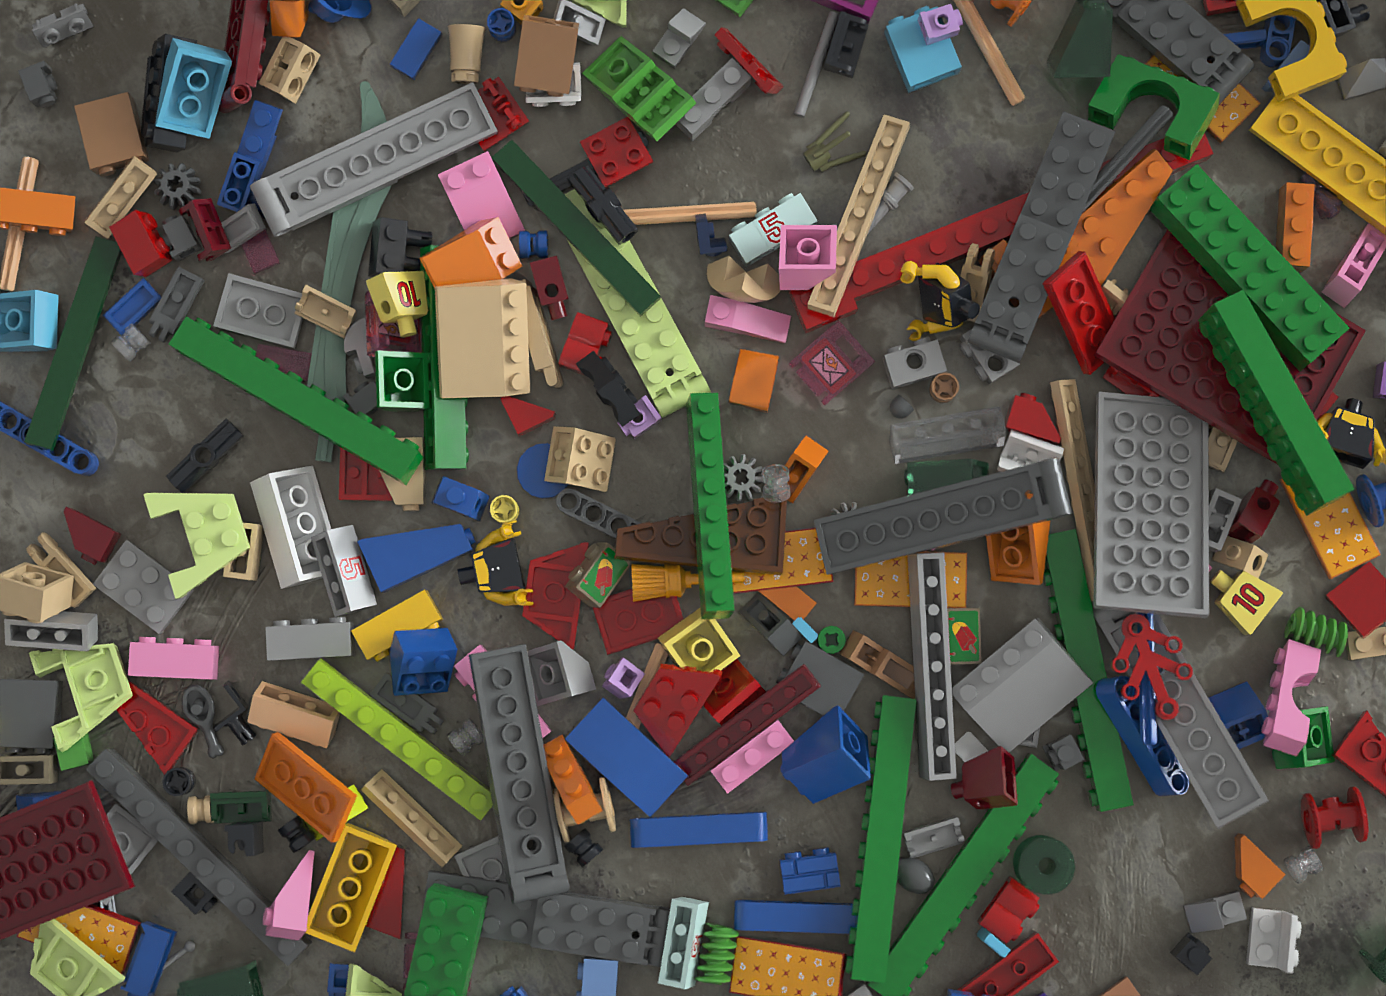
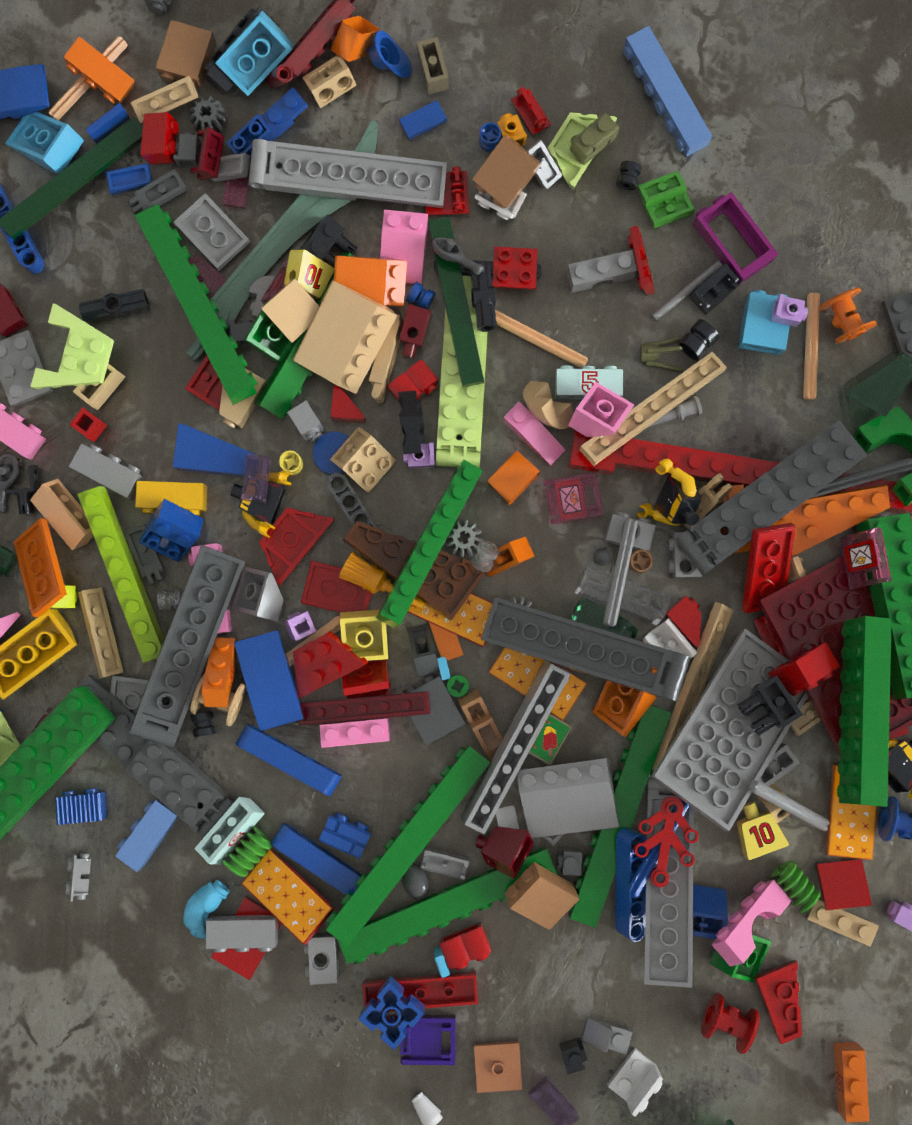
camera: 30 degrees right, 0 degrees up
clear wheel [111,323,150,362] -> none
white slope [250,466,331,589] -> none
black wheel [277,816,317,854] -> none
tan hinge [294,285,357,339] -> none
light grey brick [311,525,377,617] -> none
red wing [366,846,406,939] -> none
blue torso [431,476,490,522] -> none
tan plant [448,24,486,84] -> none
brick [565,542,632,608] -> none
bright green slope [582,36,696,141] -> none
light grey slope [652,8,706,69] -> none
dark blue bracket [695,213,727,257] -> none
blue slope [781,705,871,804] -> none
clear green hose [1013,835,1075,895] -> none
dark red torso [1227,479,1280,544] -> none
orange slope [1235,833,1286,899] -> none
clear wheel [1284,846,1324,884] -> none
none -> red brick [69,407,107,442]
none -> blue tile [86,103,130,144]
none -> clear purple hinge [240,454,271,503]
none -> tan tile [261,278,319,343]
none -> light grey brick [287,401,325,442]
none -> dark grey piece [432,237,484,275]
none -> medium nougat brick [505,862,579,930]
none -> light grey axle [603,518,638,627]
none -> black wheel [678,319,720,361]
none -> black brick [737,675,803,737]
none -> light grey axle [749,780,830,831]
none -> red brick [768,642,840,697]
none -> clear pink container [841,527,892,589]

